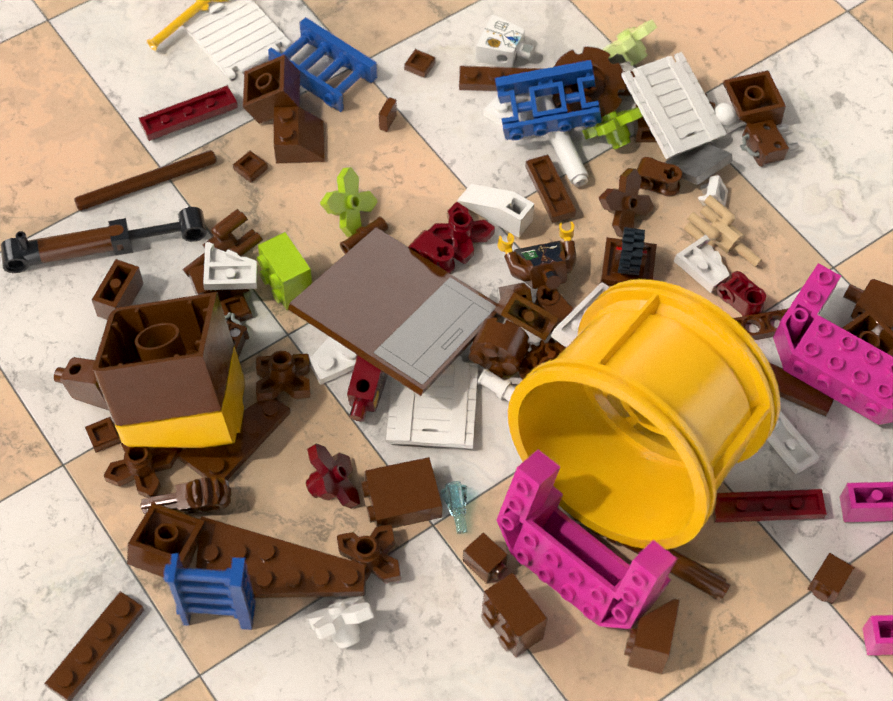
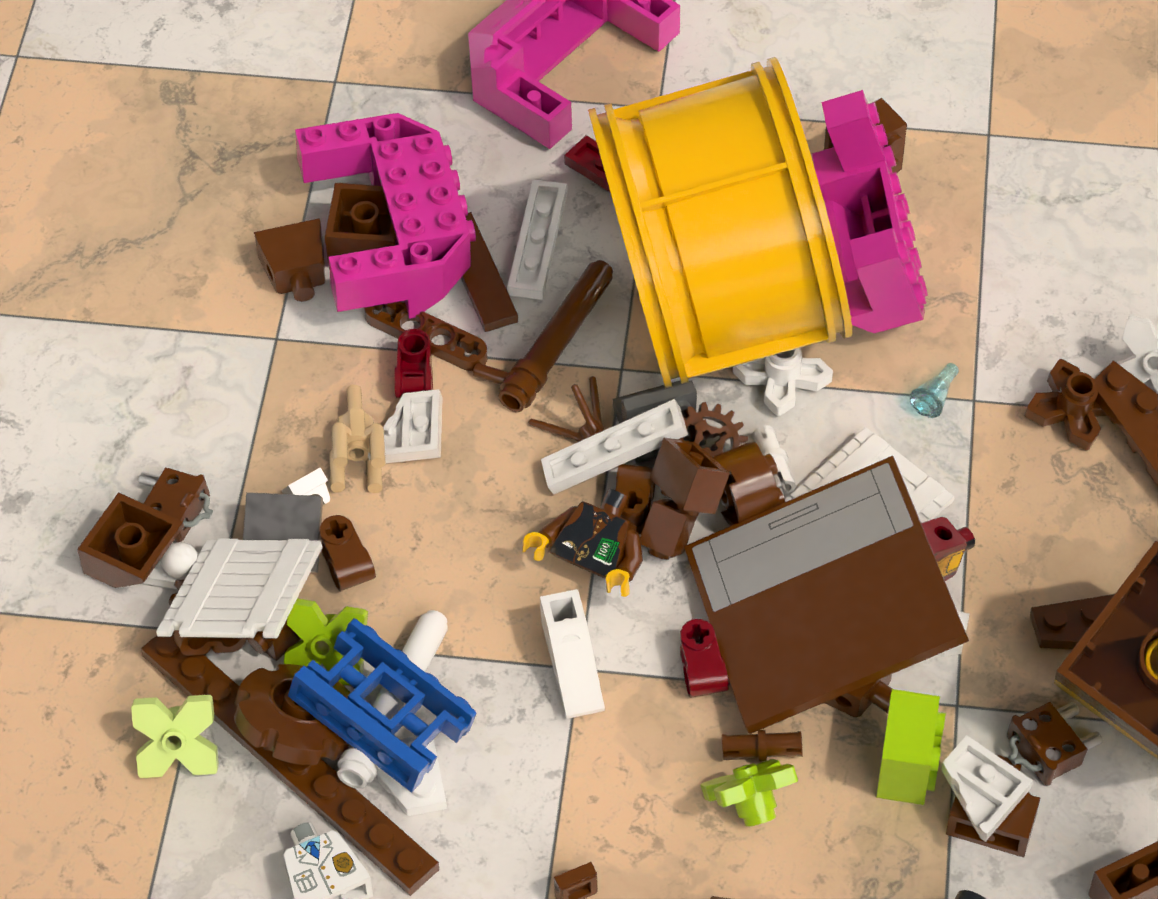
camera: 135 degrees left, 5 degrees down
reddish brown plant [182,209,263,277] -> none
reddish brown plant [256,350,310,401] -> none
dark red plant [306,443,361,509] -> none
reddish brown brick [361,457,442,528] -> none
dark red plant [428,202,495,264] -> none
reddish brown brick [463,532,508,584] -> none
reddish brown brick [481,573,547,658] -> none
reddish brown plate [525,154,576,223] -> none
reddish brown plant [599,168,654,236] -> none
plate [601,227,657,286] -> none
reddish brown brick [807,552,855,604] -> none

